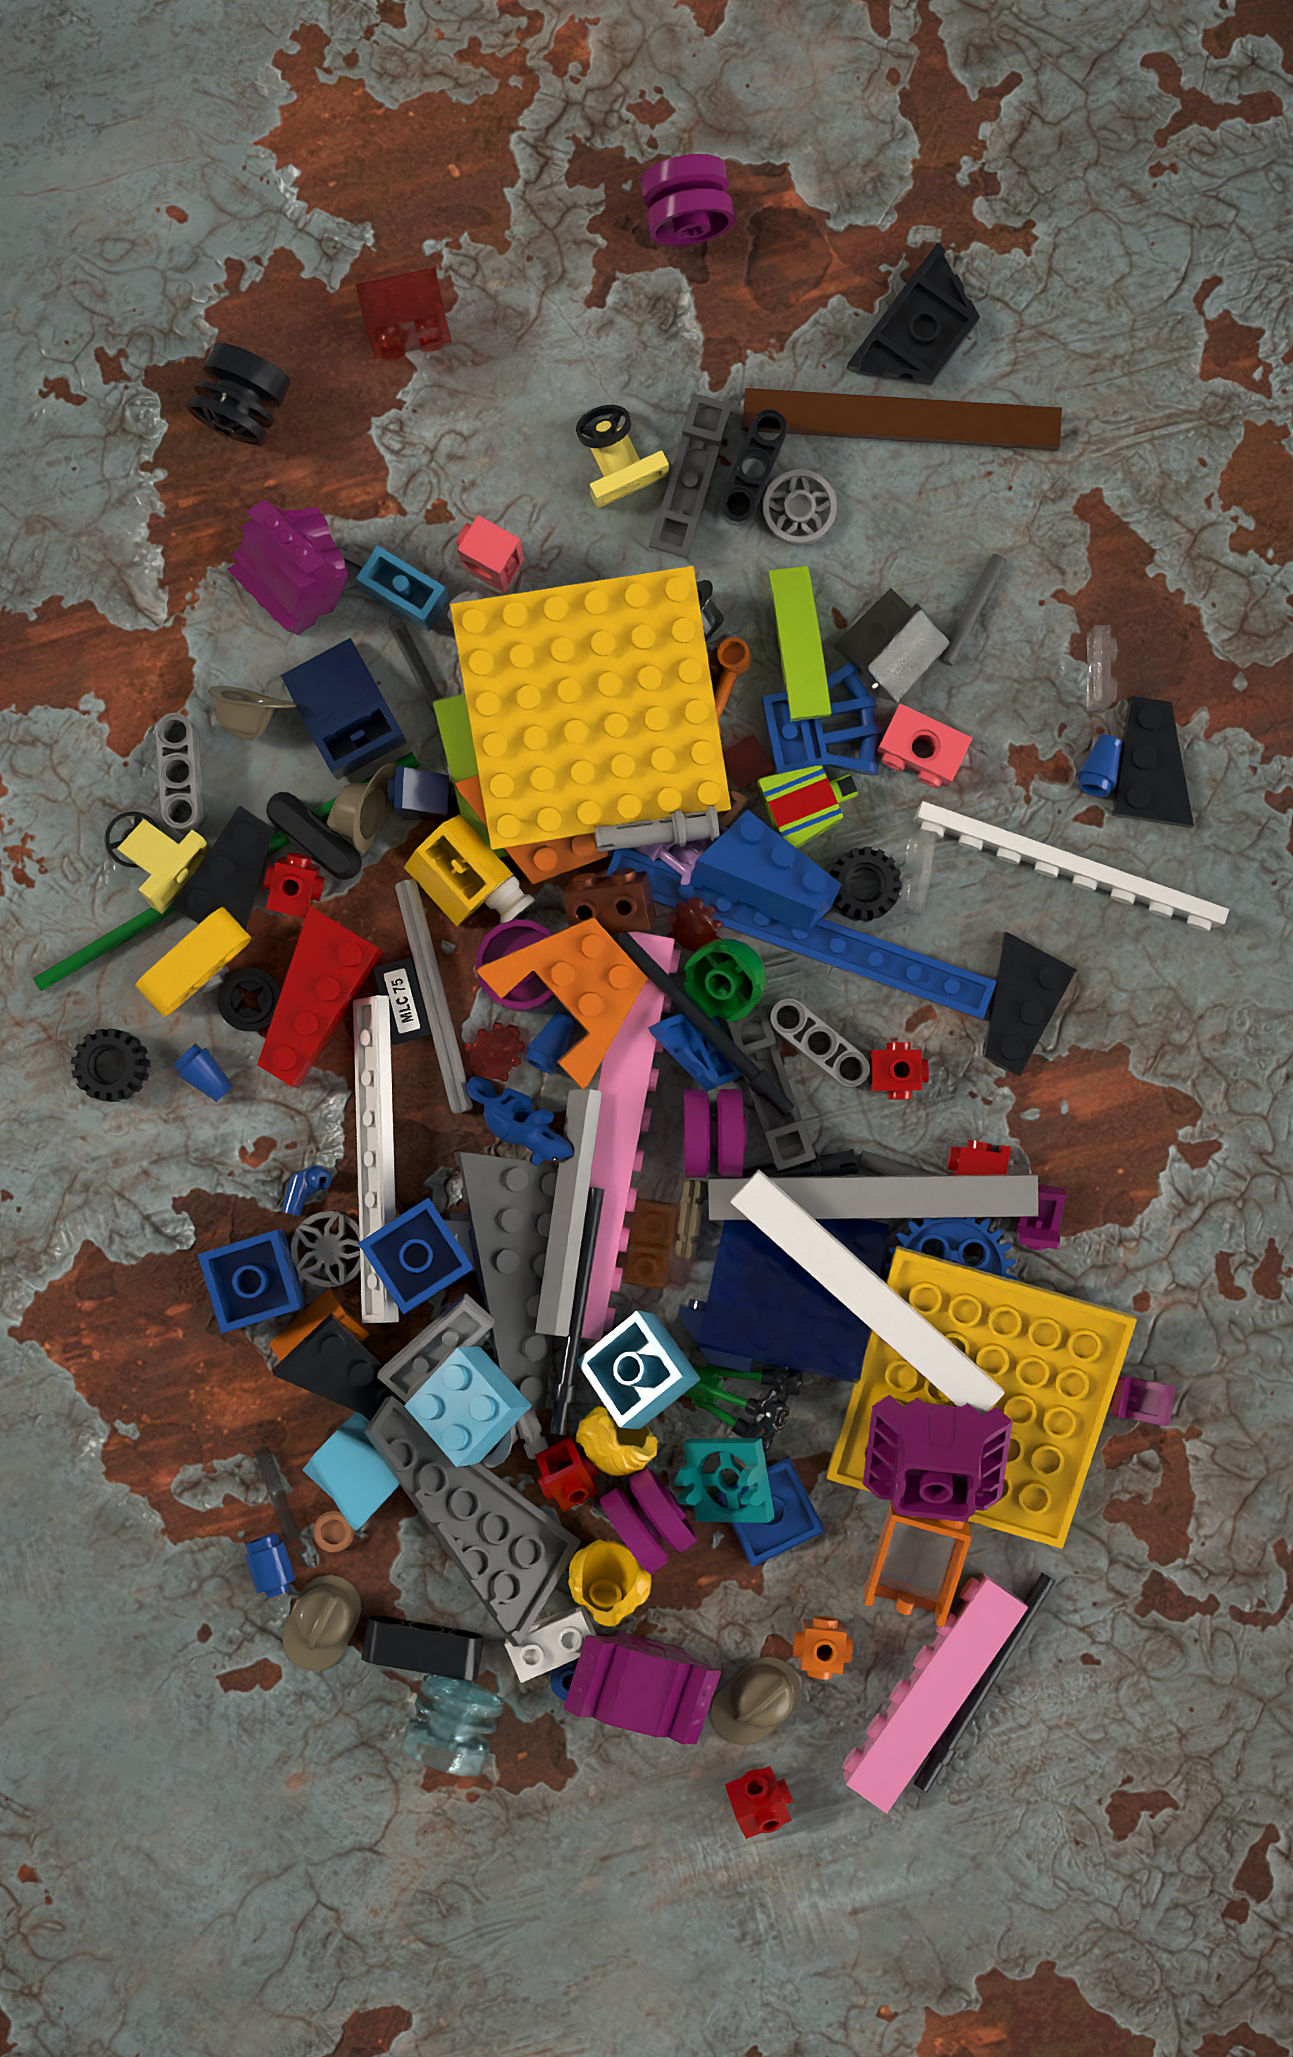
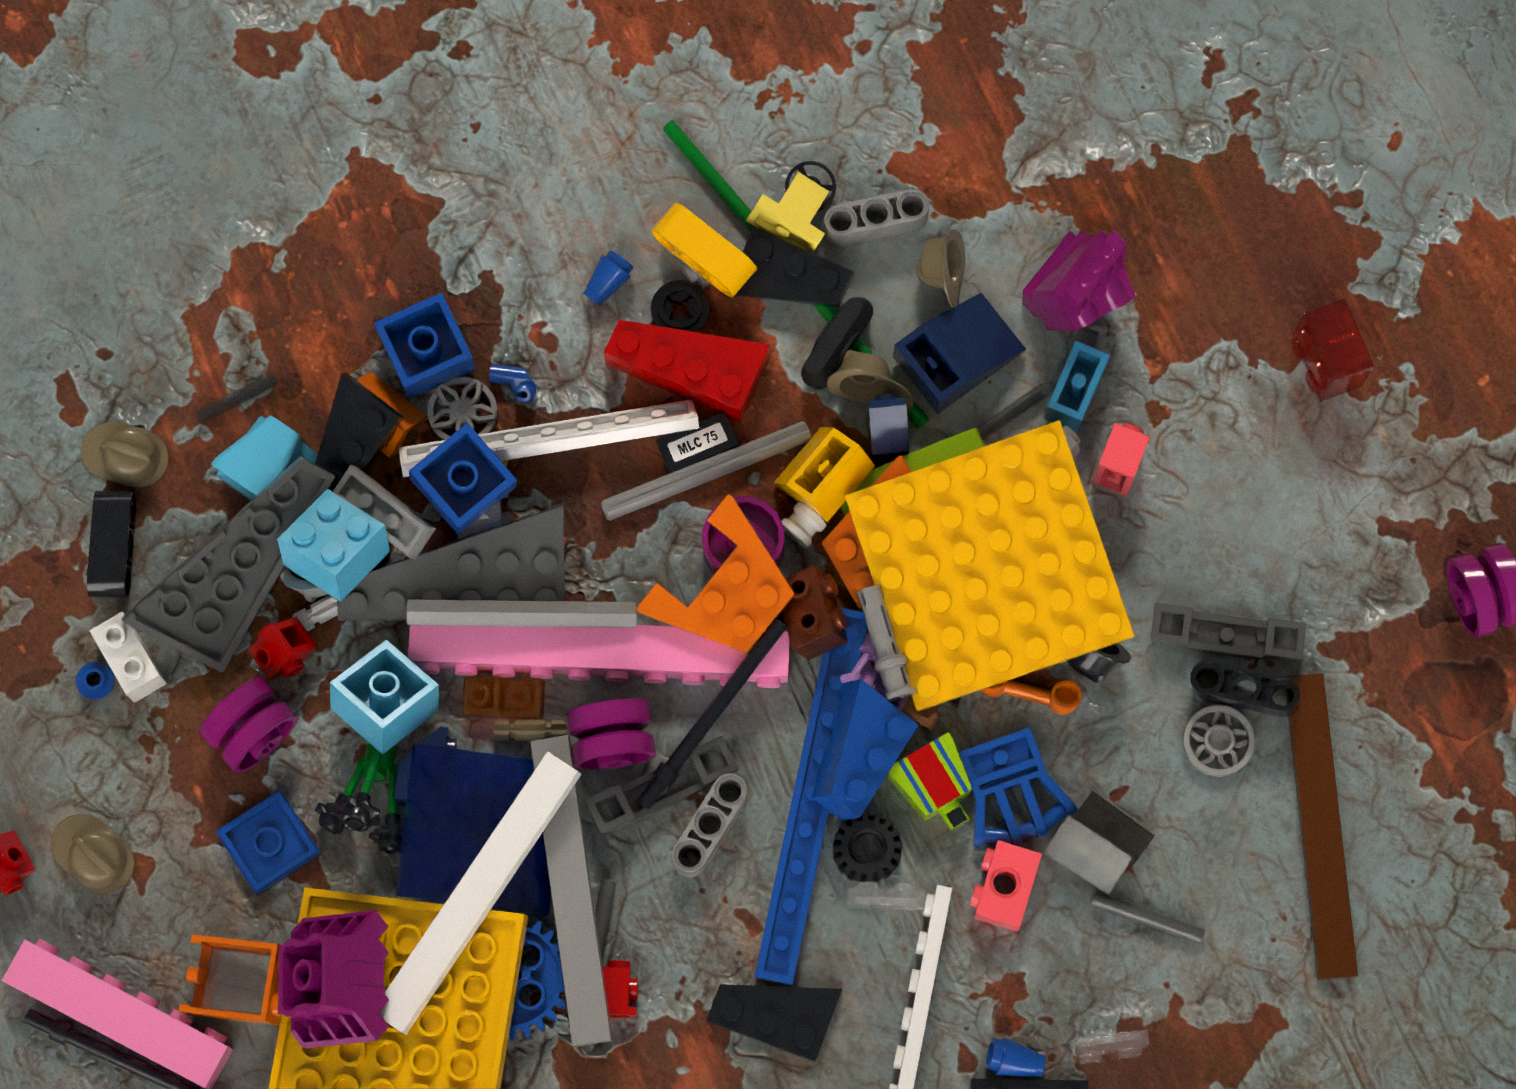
camera: 80 degrees right, 10 degrees down
black tyre [71,1028,150,1102] -> none
black wheel [186,342,291,446] -> none
blue brick [244,1533,296,1598] -> none
red brick [264,853,325,918] -> none
nougat tile [313,1509,356,1552] -> none
clear light blue wheel [400,1674,505,1776] -> none
clear red piece [465,1022,525,1082] -> none
blue animal [466,1077,573,1165] -> none
blue cone [525,1012,576,1075] -> none
black bar [550,1187,605,1435] -> none
magenta slope [563,1630,721,1744] -> none
yellow hair [568,1539,652,1627] -> none
light yellow piece [576,405,669,509] -> none
yellow hair [576,1406,658,1476] -> none
blue wing [648,1013,743,1092] -> none
clear red piece [668,897,723,952] -> none
teal piece [674,1438,775,1523] -> none
green cylinder [683,939,767,1022] -> none
clear red tile [723,734,774,790] -> none
black pin [742,1149,858,1177] -> none
lime slope [768,566,832,722] -> none
orange brick [793,1616,853,1679] -> none
black wing [847,242,980,385] -> none
red brick [868,1042,929,1100] -> none
magenta bracket [1016,1184,1066,1250] -> none

